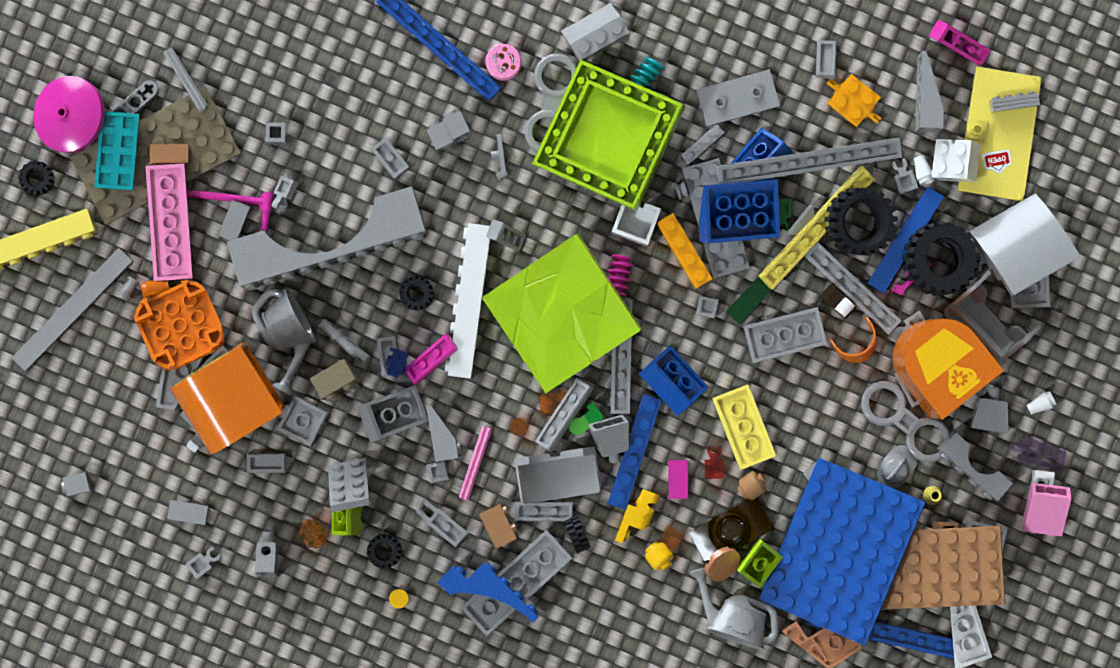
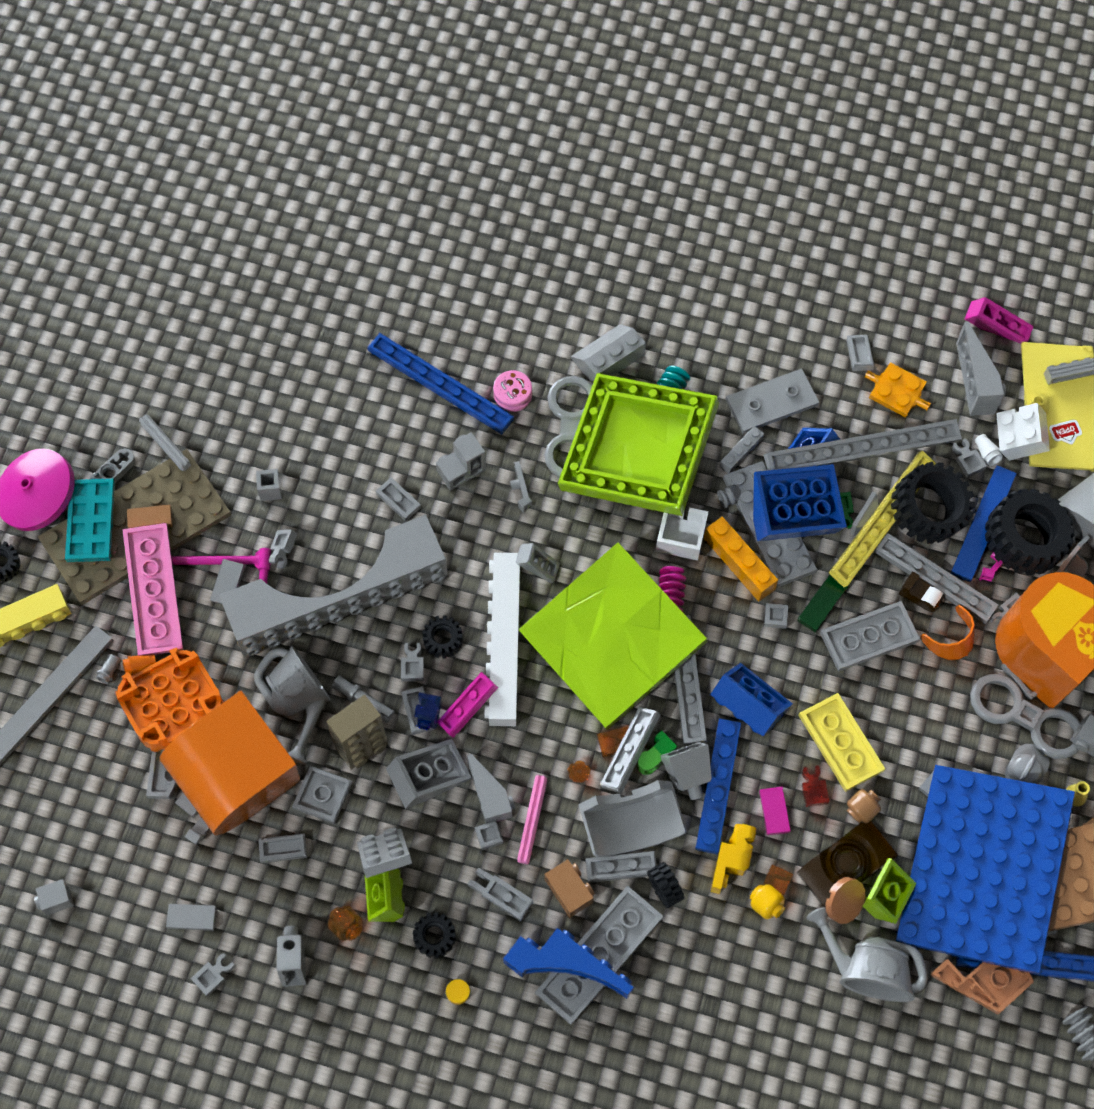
camera: 10 degrees left, 20 degrees down
none -> light grey plate [401,643,424,682]

